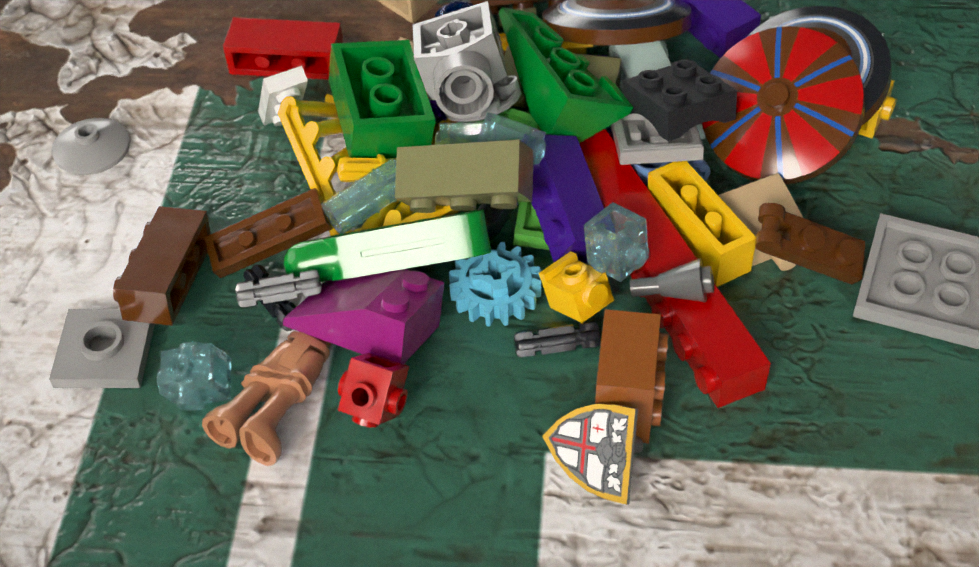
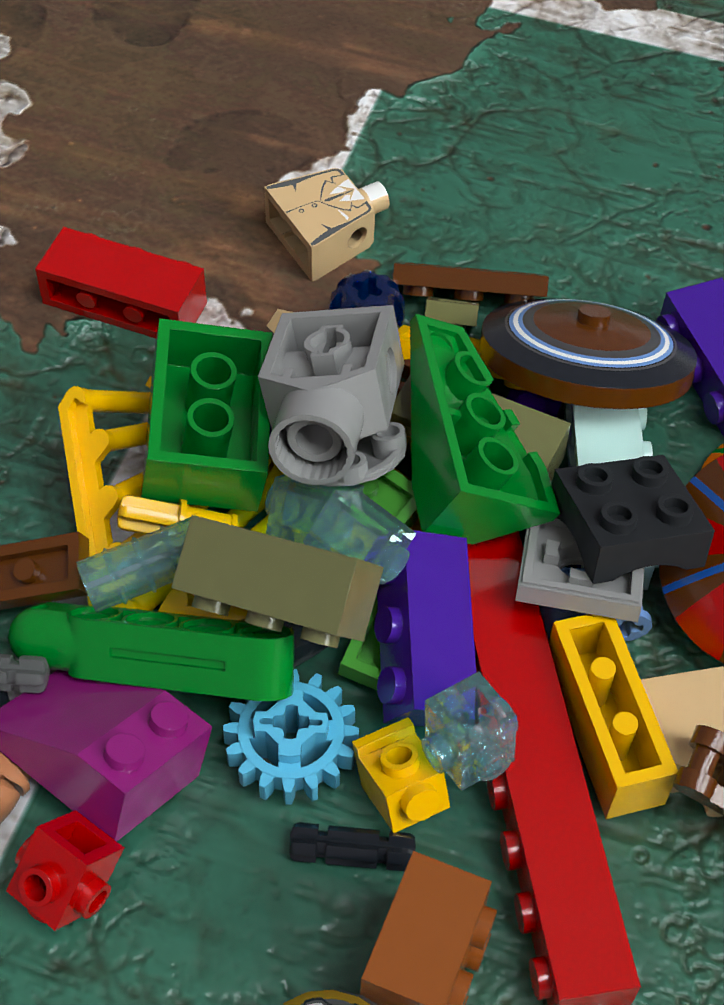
camera: 10 degrees right, 5 degrees up
white plate [258,66,308,126] -> none
dark grey cone [630,258,715,302] -> none

